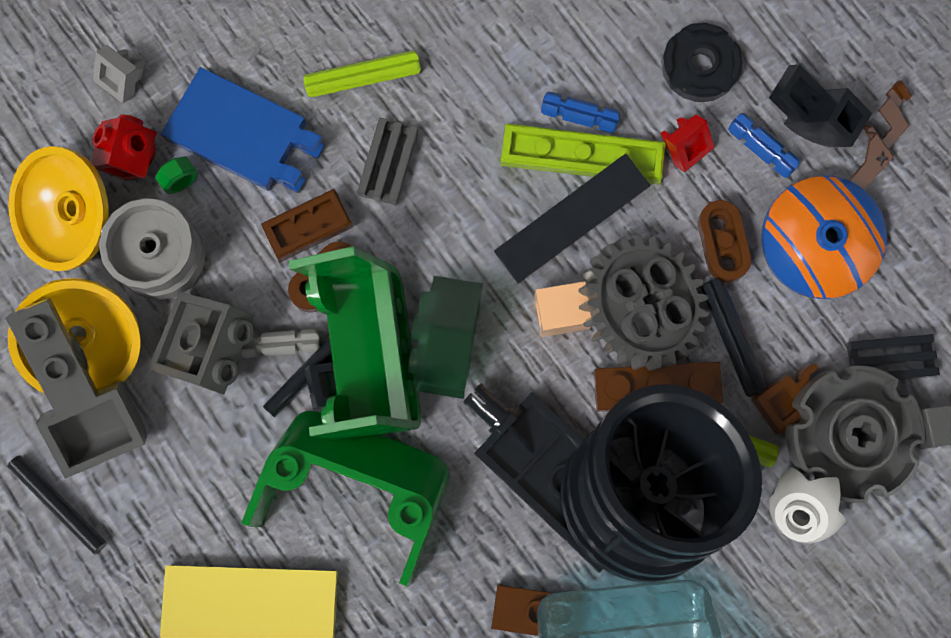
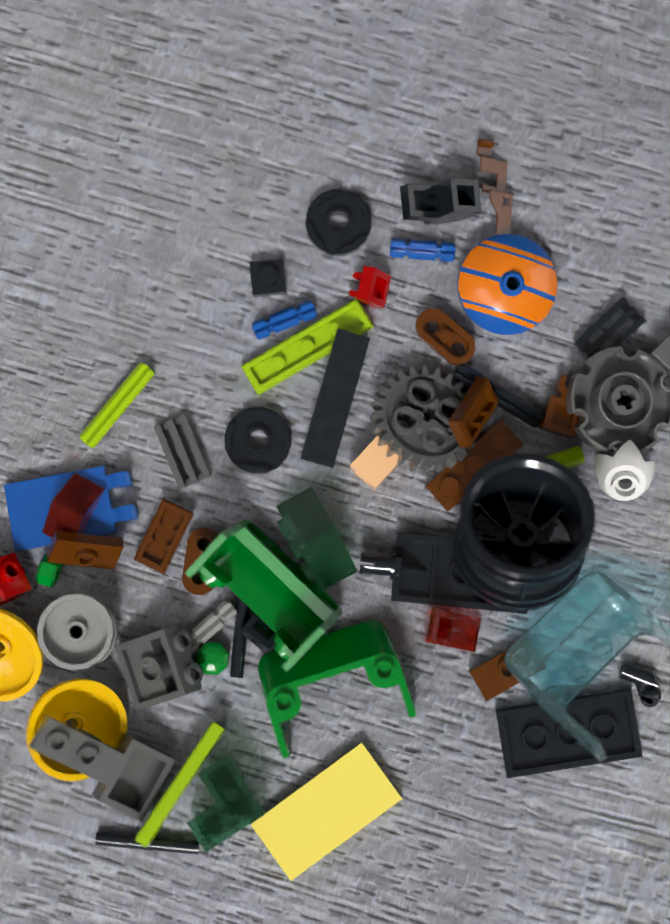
camera: 40 degrees left, 5 degrees up
none -> clear red slope [42,473,106,538]
none -> reddish brown plate [47,531,124,569]
none -> lime tile [135,722,226,847]
none -> clear green brick [187,752,266,853]
none -> green tile [196,642,230,675]
none -> black tile [224,407,291,475]
none -> black plate [249,259,286,298]
none -> clear red slope [423,608,481,652]
none -> reddish brown plate [448,377,499,448]

